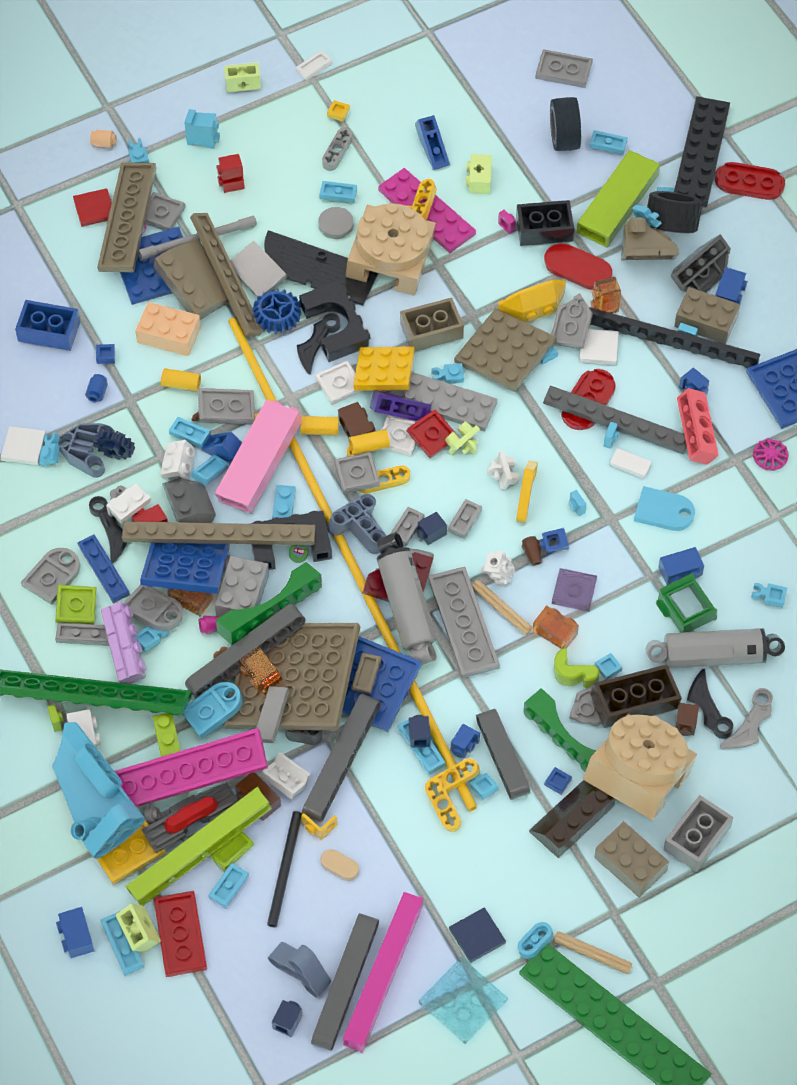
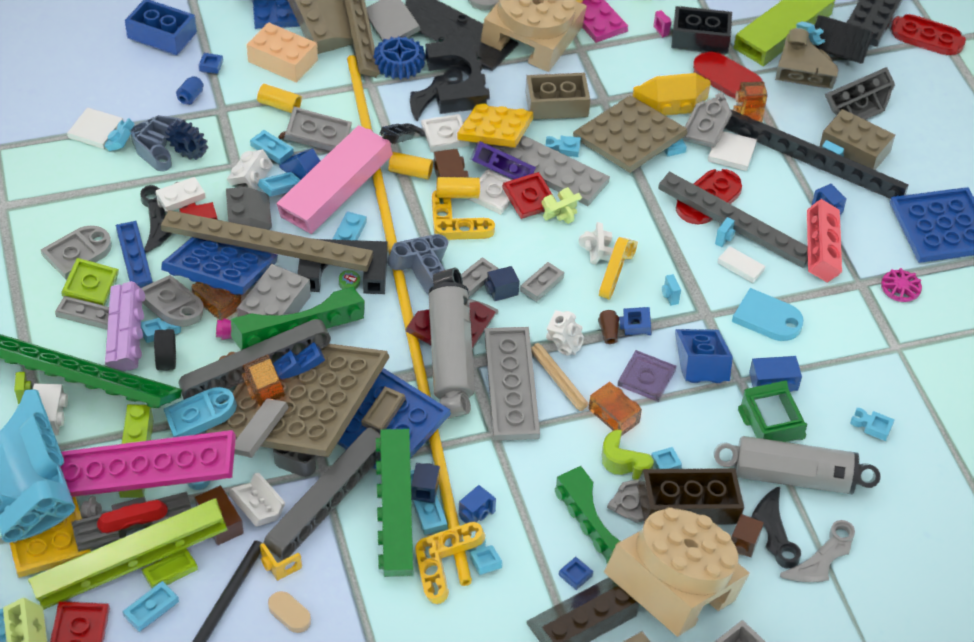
camera: 10 degrees right, 10 degrees down
light grey tile [334,452,380,494] -> none
dark grey beam [476,708,530,800] -> none
blue brick [715,267,748,304] -> none
none -> black tyre [154,329,176,370]
none -> blue slope [273,342,325,379]
none -> green brick [376,429,413,577]
none -> black plate [379,123,425,144]
none -> blue slope [675,329,733,383]

